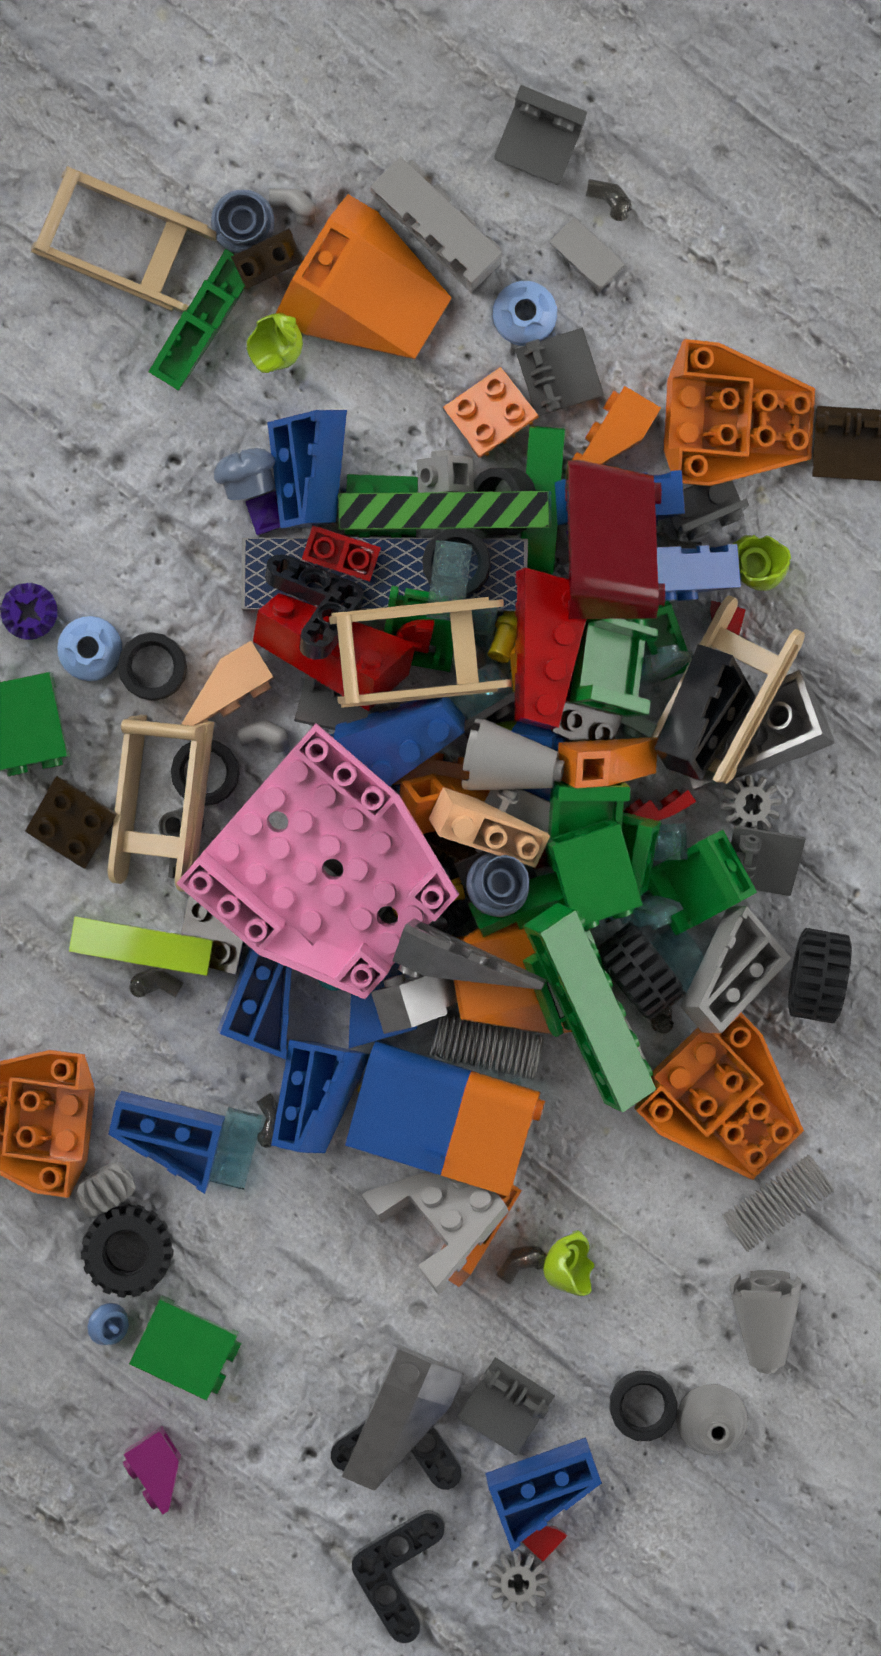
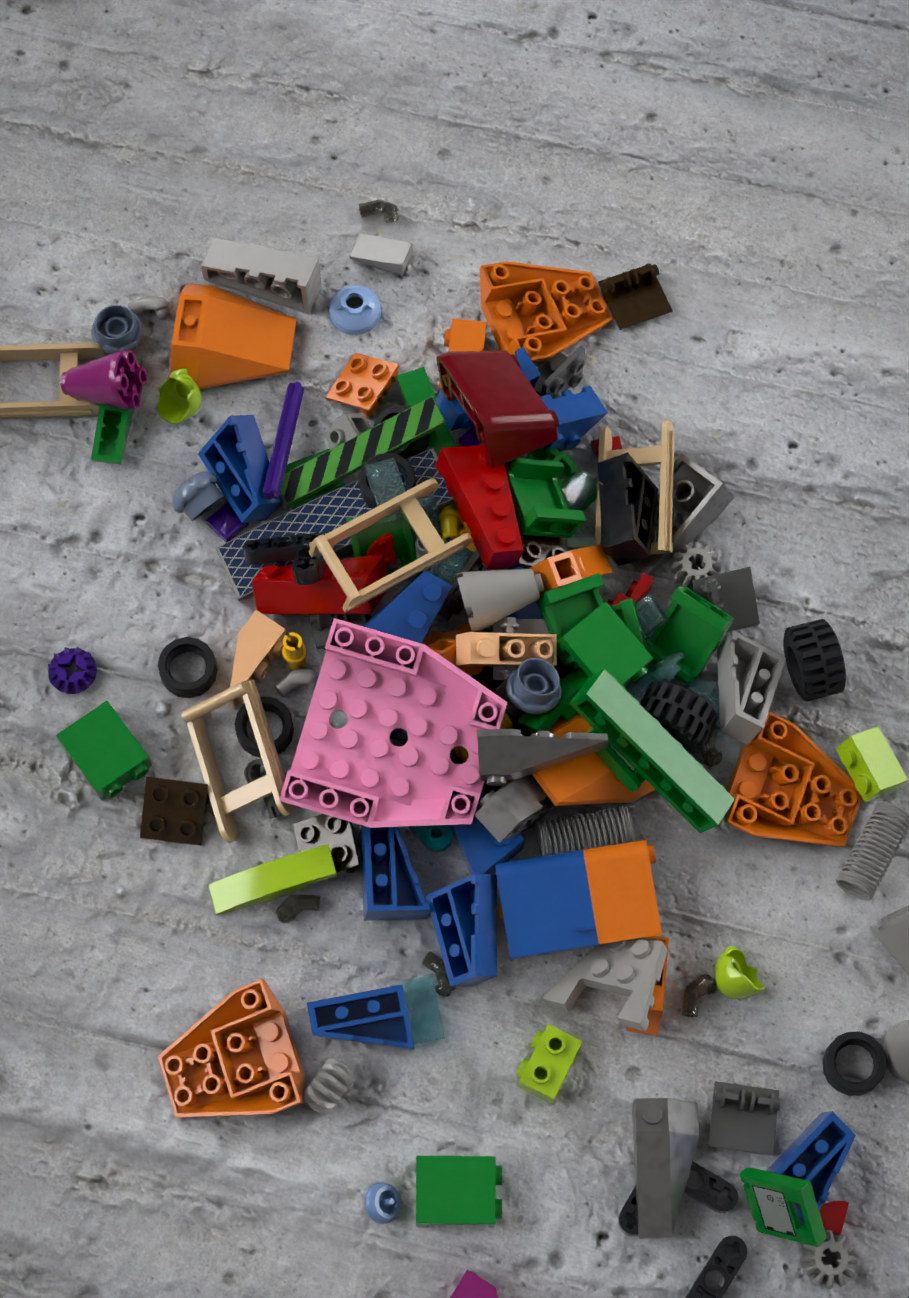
camera: 25 degrees left, 20 degrees down
light blue piece [57,616,123,681] -> none
black tyre [81,1204,174,1298] -> none
dark brown hips [231,228,304,289] -> none
red slope [302,525,381,582] -> none
dark grey bracket [494,85,587,185] -> none
dark grey hinge [515,327,604,416] -> none
lime hair [732,535,791,591] -> none
none -> magenta cone [60,350,147,409]
none -> dark purple axle [262,381,304,500]
none -> yellow pin [282,632,307,671]
none -> lime brick [516,1024,583,1104]
none -> green container [740,1168,827,1247]
none -> lime brick [836,726,908,802]

